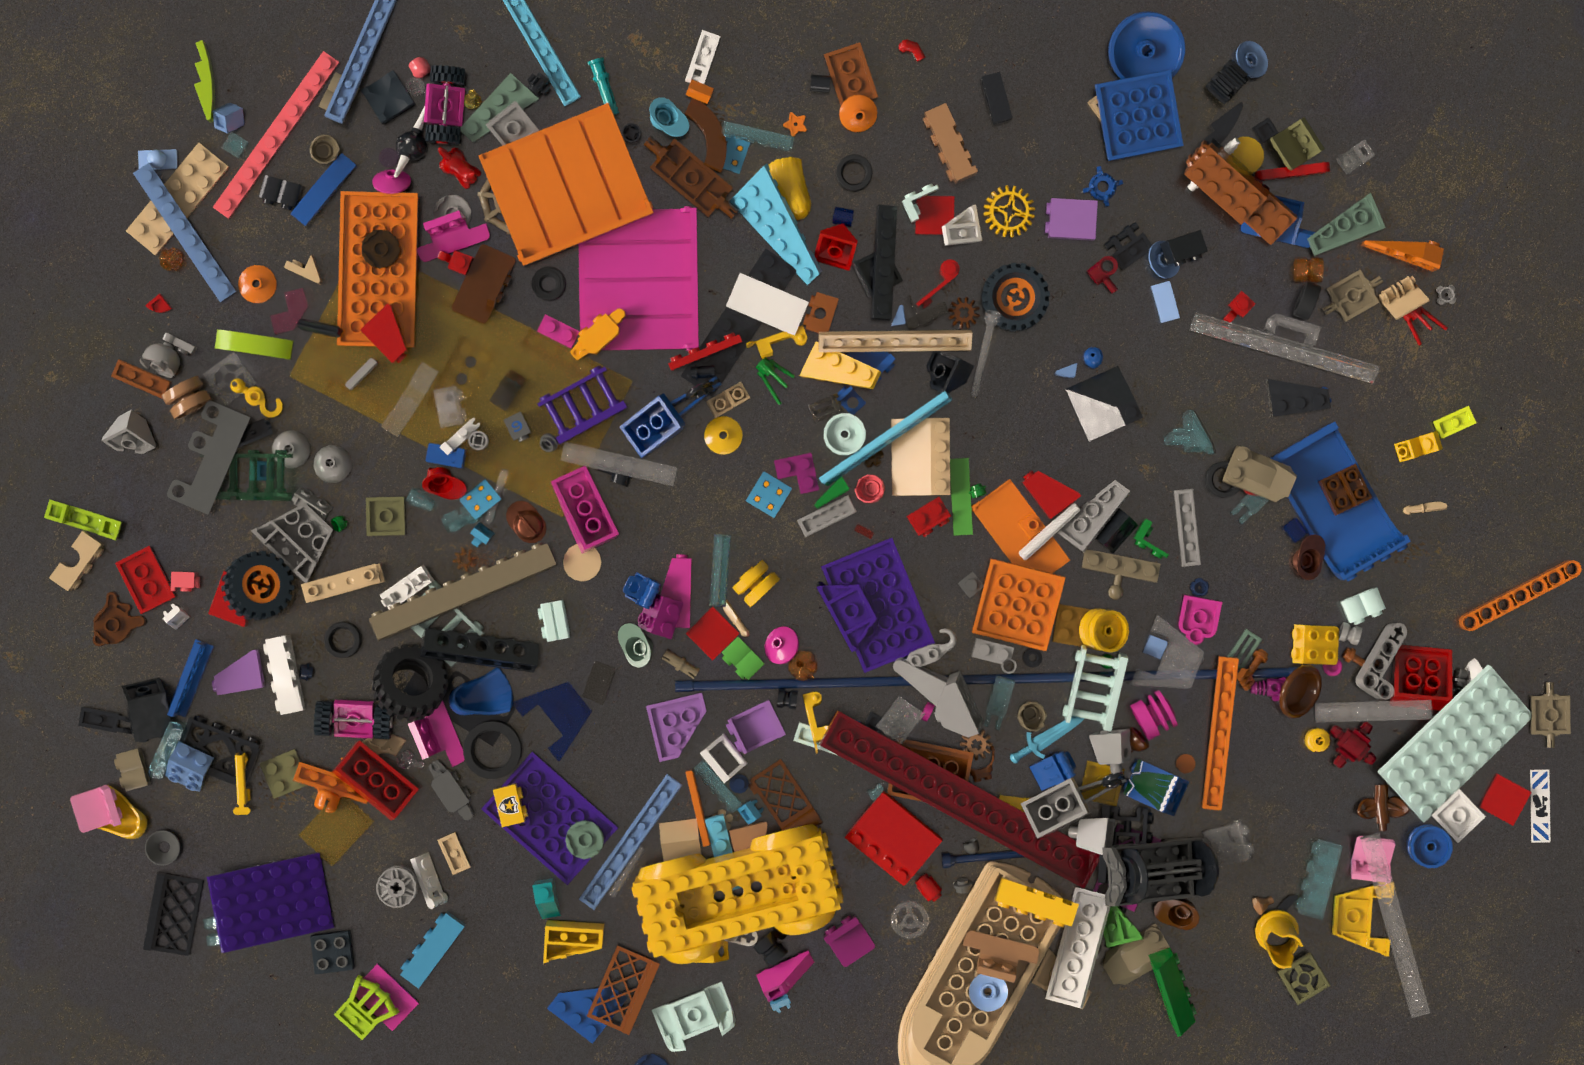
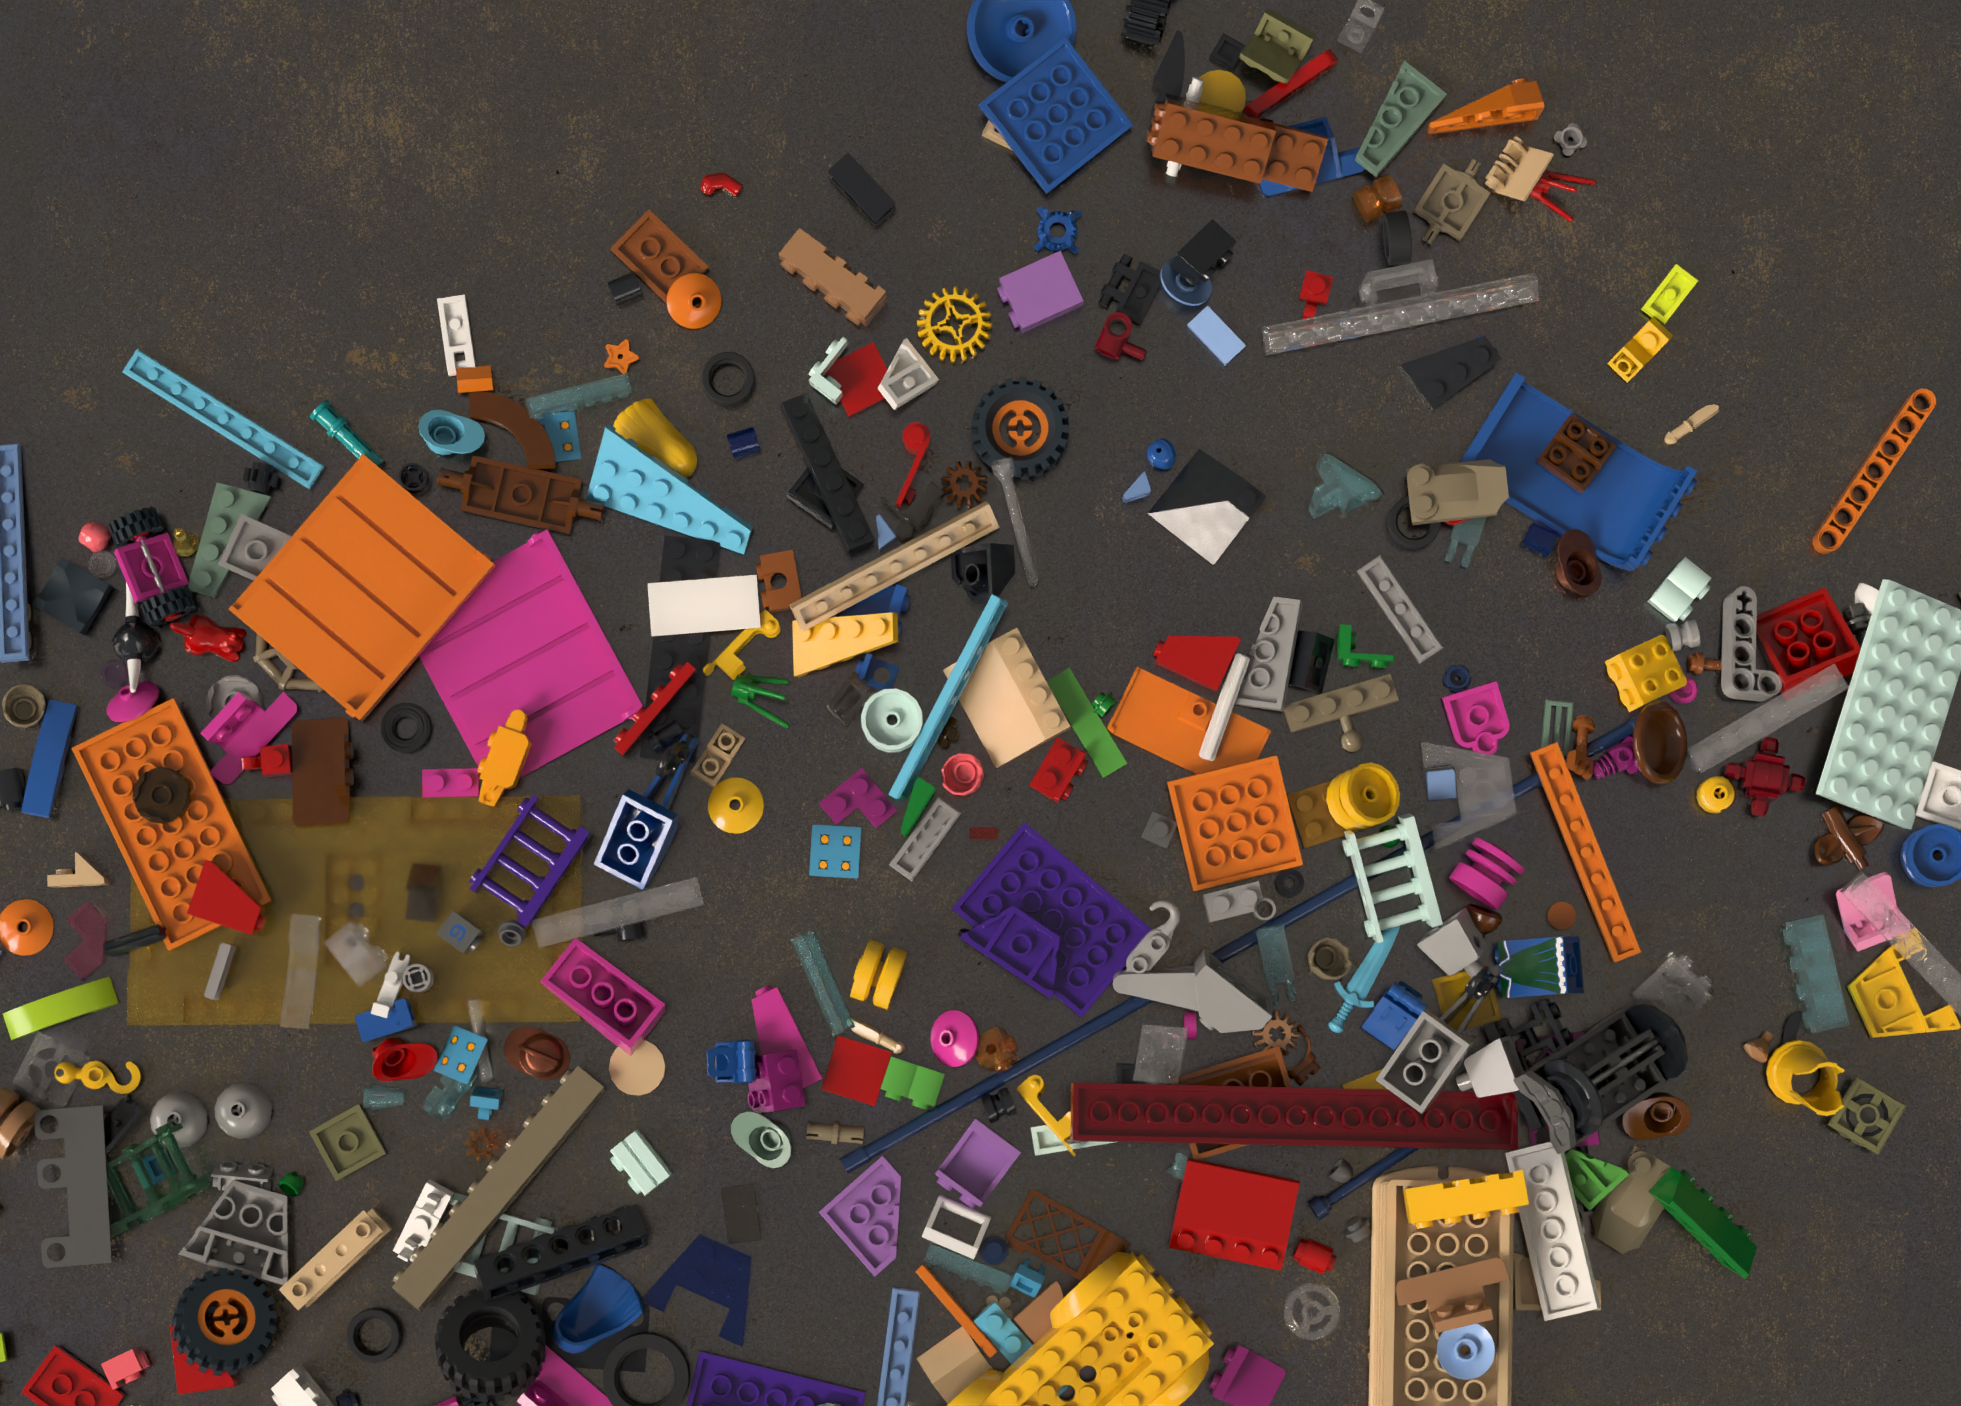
camera: 30 degrees left, 5 degrees down
red slope [814,223,858,271] -> none

